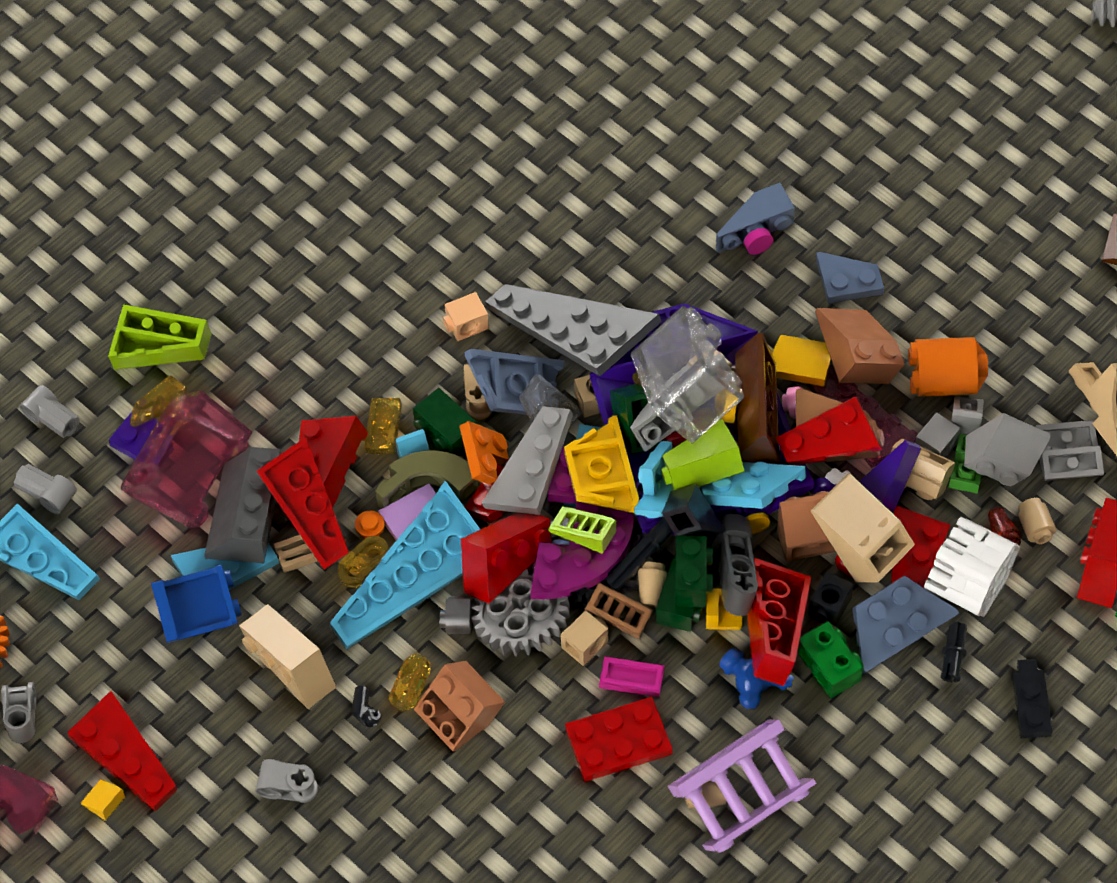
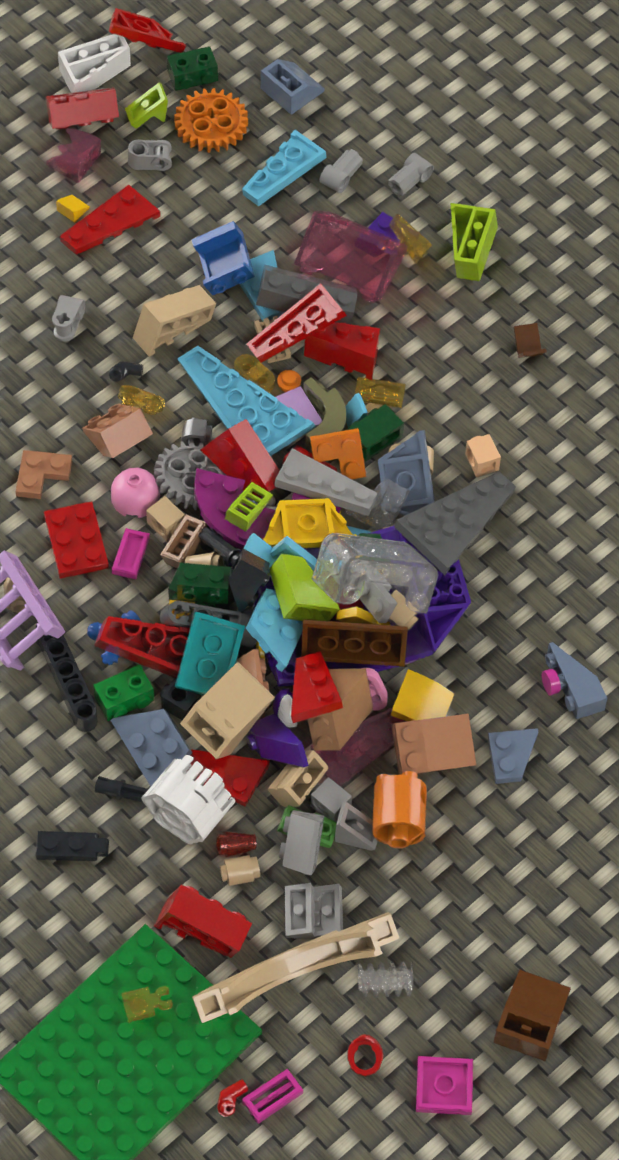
camera: 90 degrees right, 0 degrees up
none -> nougat plate [15,450,73,499]
none -> black beam [36,621,98,732]
none -> bright pink cylinder [111,467,160,518]
none -> teal plate [175,612,245,695]
none -> reddish brown bracket [513,323,547,358]

